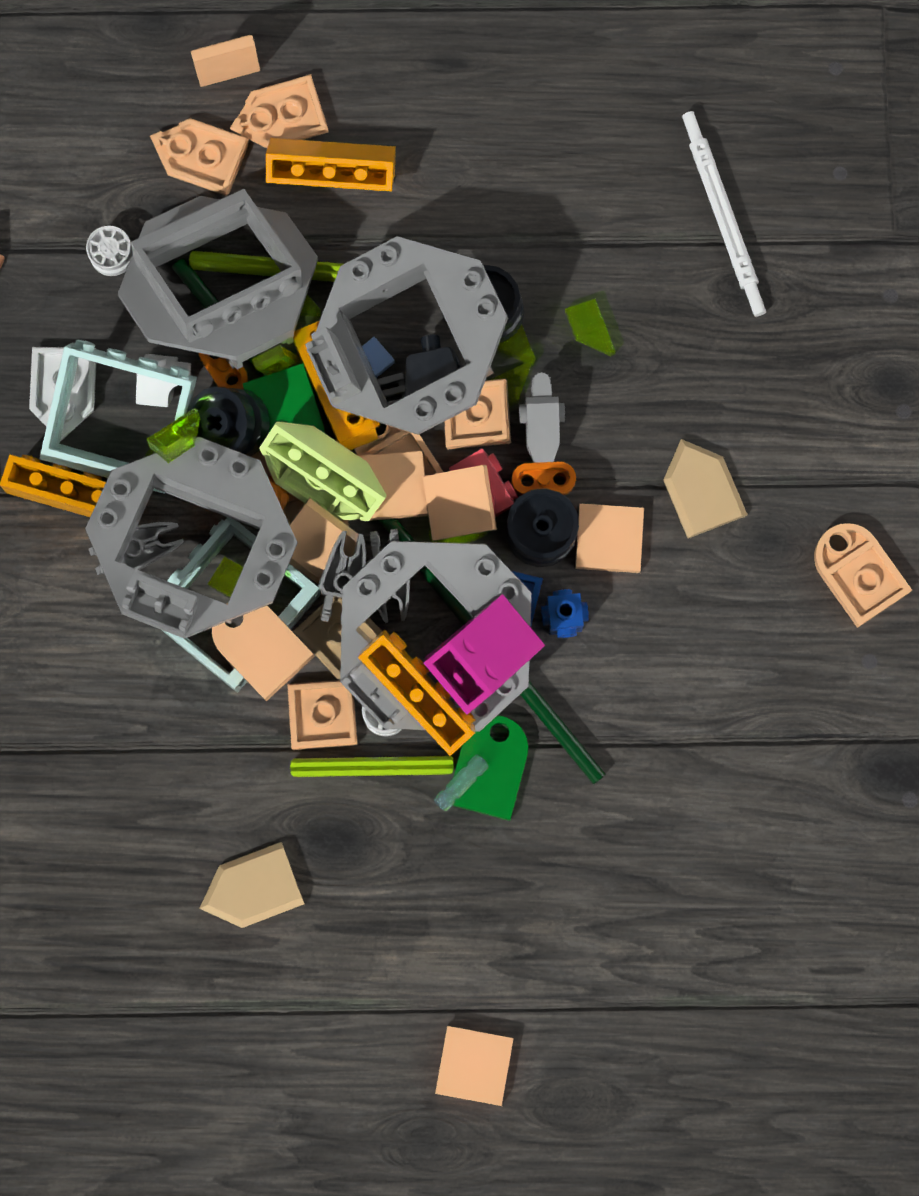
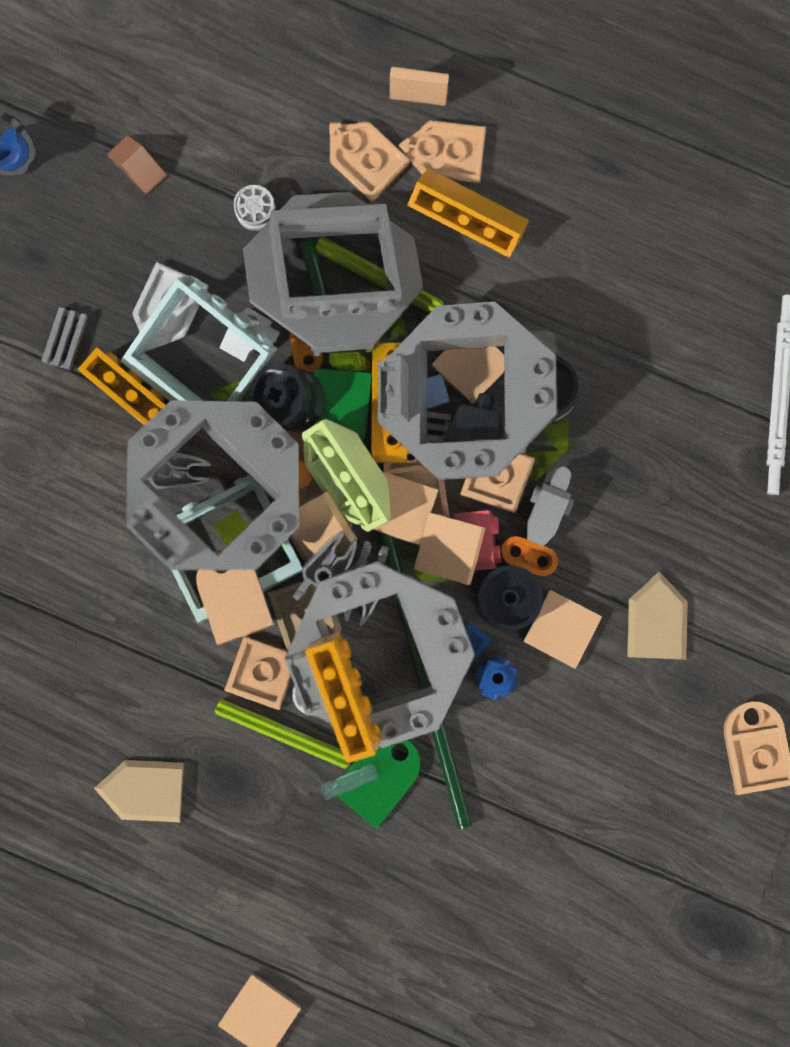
camera: 25 degrees right, 5 degrees up
clear neon green tile [147,408,200,463] -> none
dark pink slope [423,594,545,715] -> none
clear neon green tile [565,299,615,356] -> none
none -> light nougat tile [431,347,505,405]

